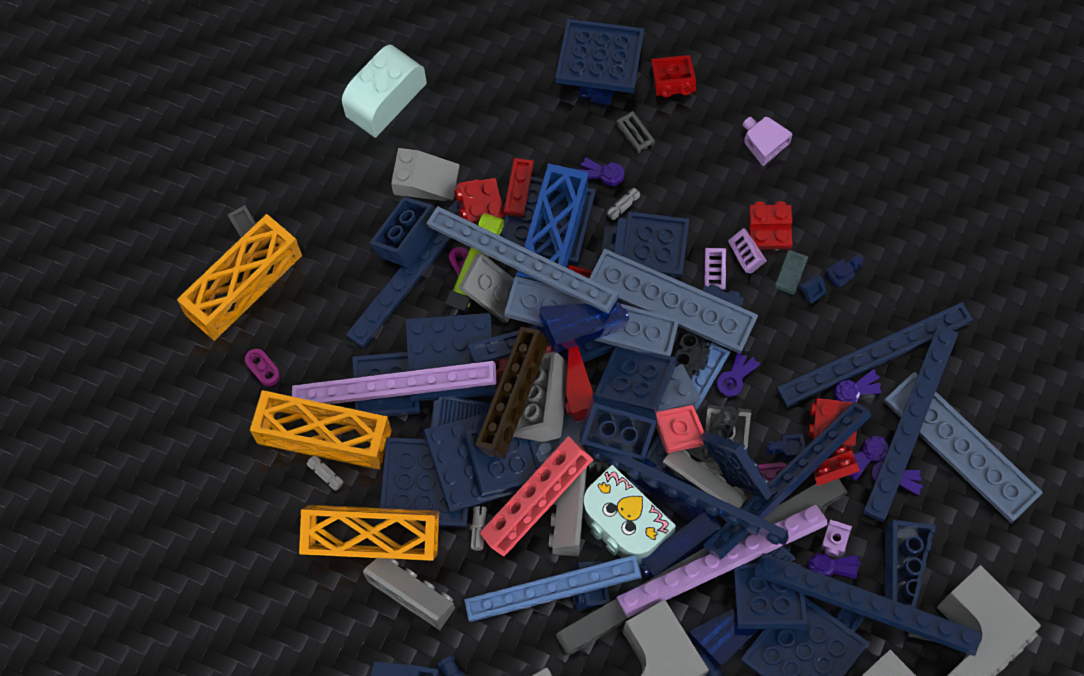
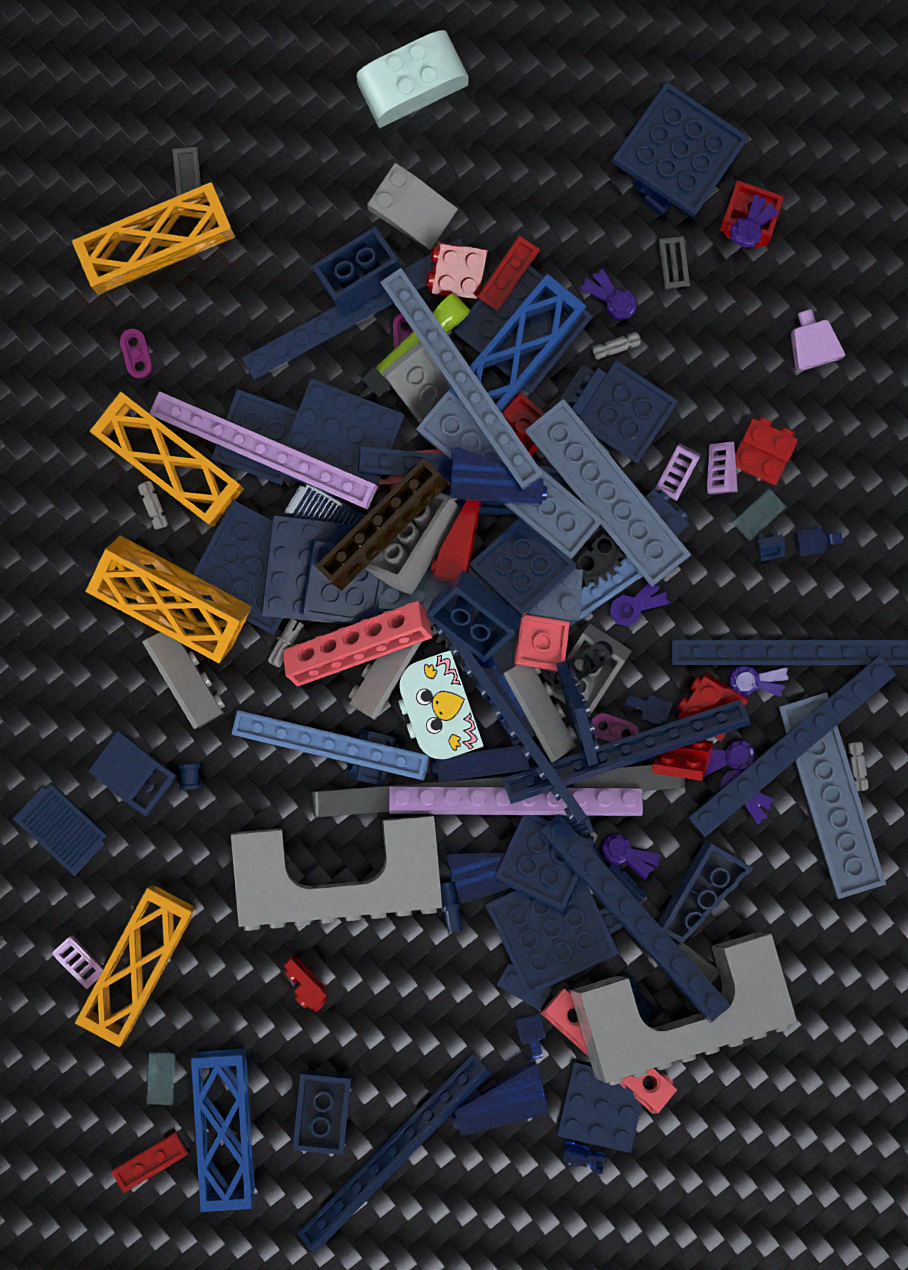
camera: 20 degrees right, 20 degrees up
lavender brick [820,520,852,557] -> none
none -> dark purple piece [730,194,778,247]
none -> light grey axle [848,742,868,791]

